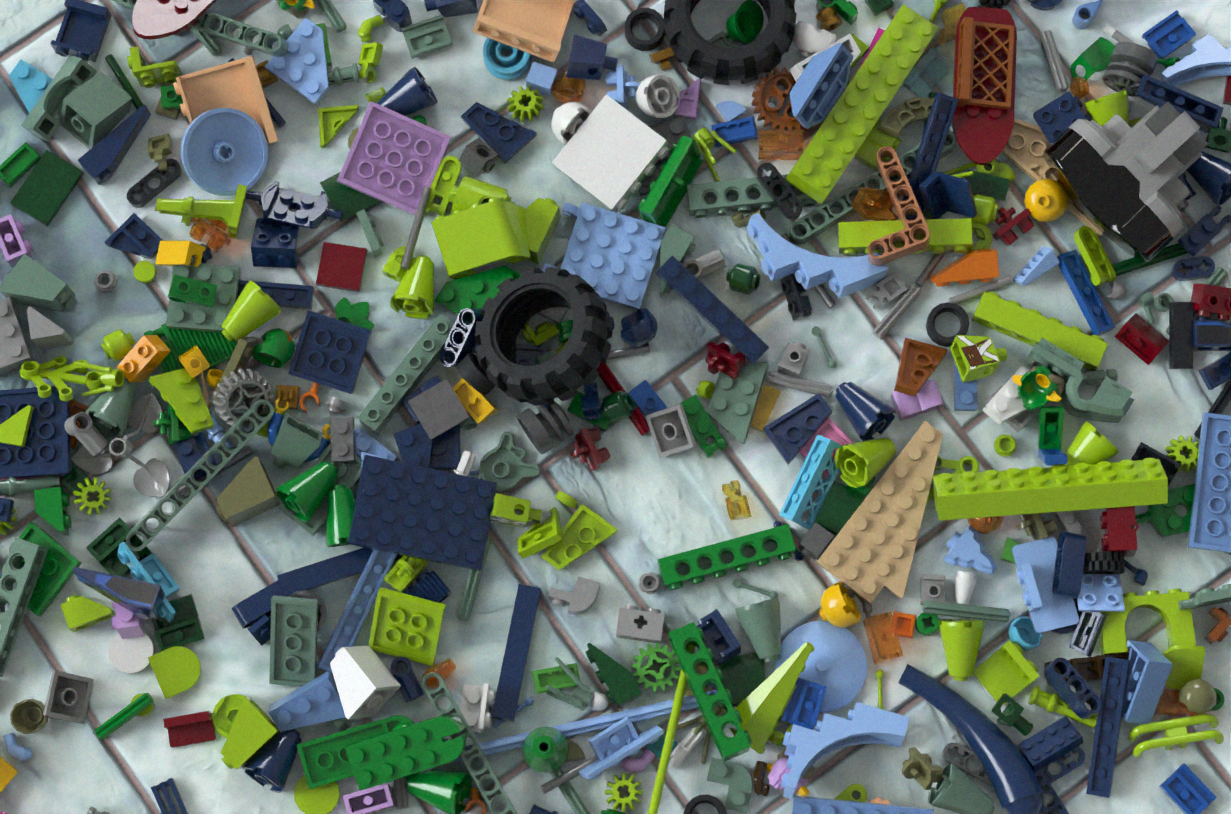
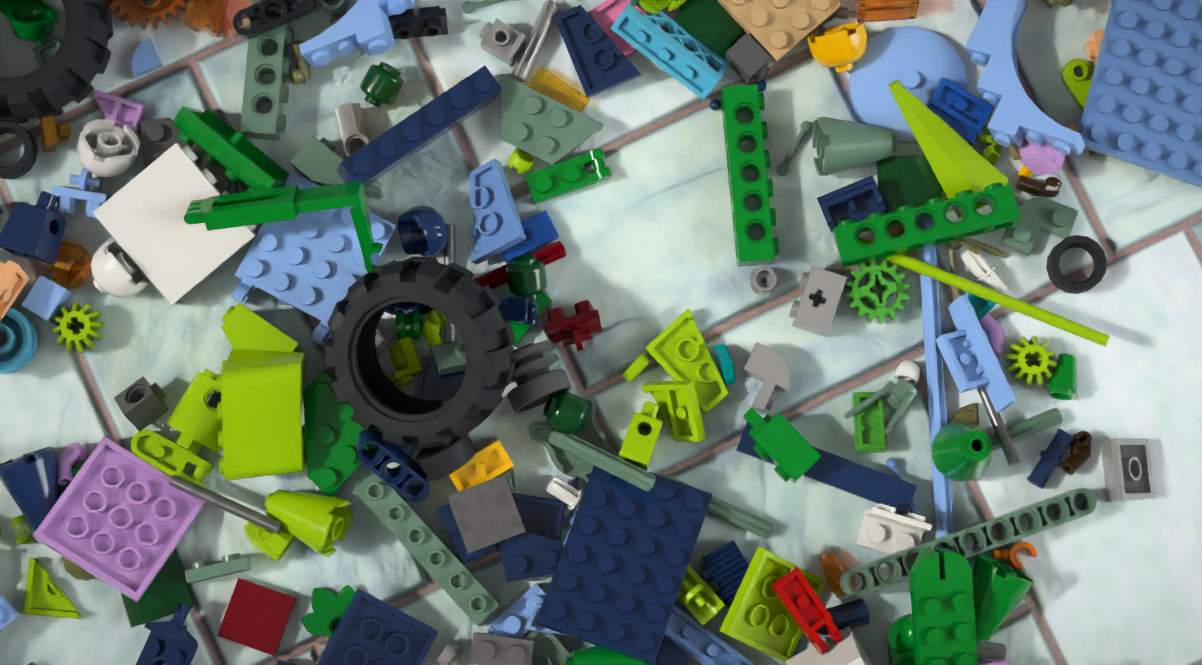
camera: 85 degrees left, 5 degrees up
dark blue wing [461,102,537,164] -> none
dark green slope [585,643,642,708] -> none
light grey slope [645,404,696,458] -> none
lime plant [693,128,737,182] -> none
dark red hips [705,342,745,380] -> none
blue plate [711,116,758,148] -> none
clear yellow plate [722,480,752,520] -> none
lime hinge [875,670,884,710] -> none
none -> lavender arm [56,443,88,485]
none -> green hinge [184,181,384,273]
none -> medium blue wing [470,159,526,265]
none -> dark green head [543,390,590,434]
none -> sand green axle [548,429,656,491]
none -> teal tile [714,343,737,386]
none -> green hinge [743,407,821,484]
none -> red hinge [771,567,843,654]

